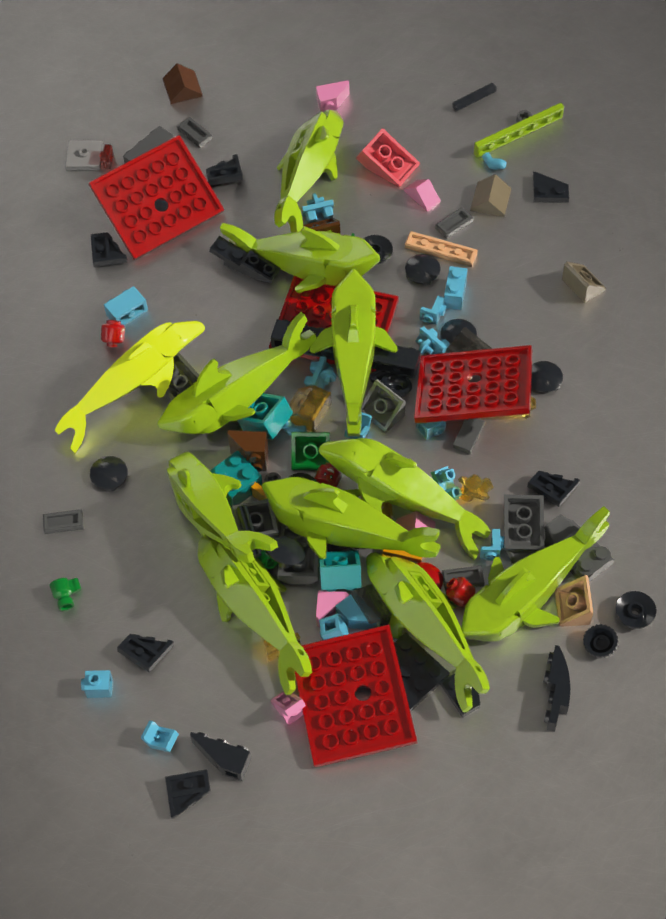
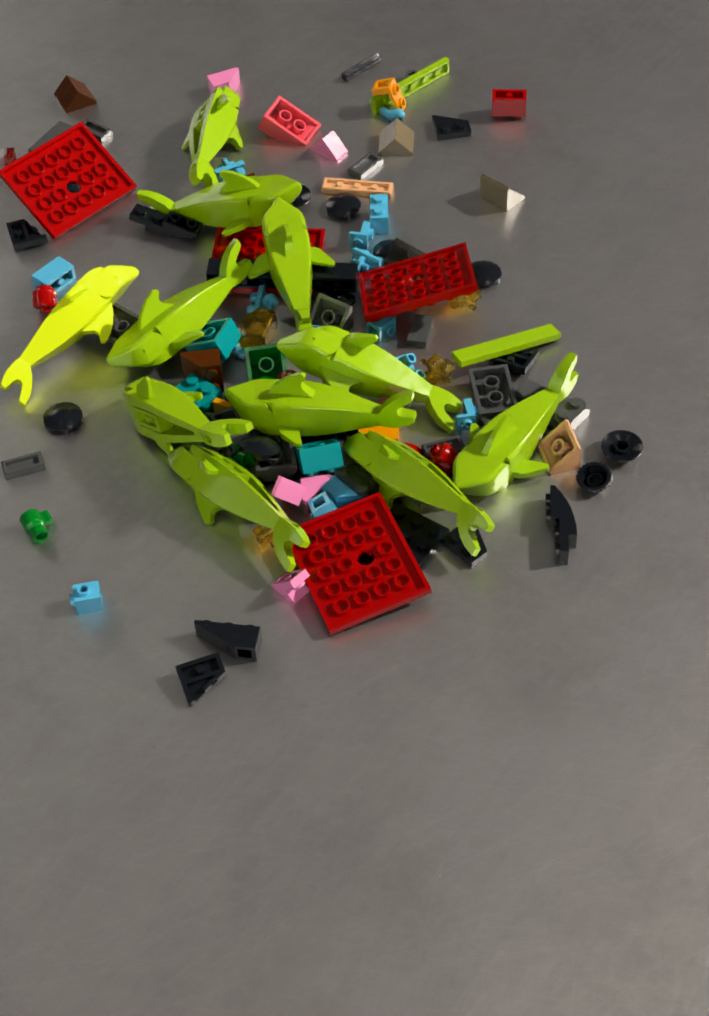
camera: 10 degrees left, 10 degrees down
black wing [117,634,174,673] -> none
medium azure bracket [141,720,179,752] -> none
black wing [206,154,243,185] -> none
none -> bright pink slope [271,475,306,506]
none -> light orange bracket [371,77,406,111]
none -> lime tile [451,323,561,368]
none -> red brick [492,89,527,117]

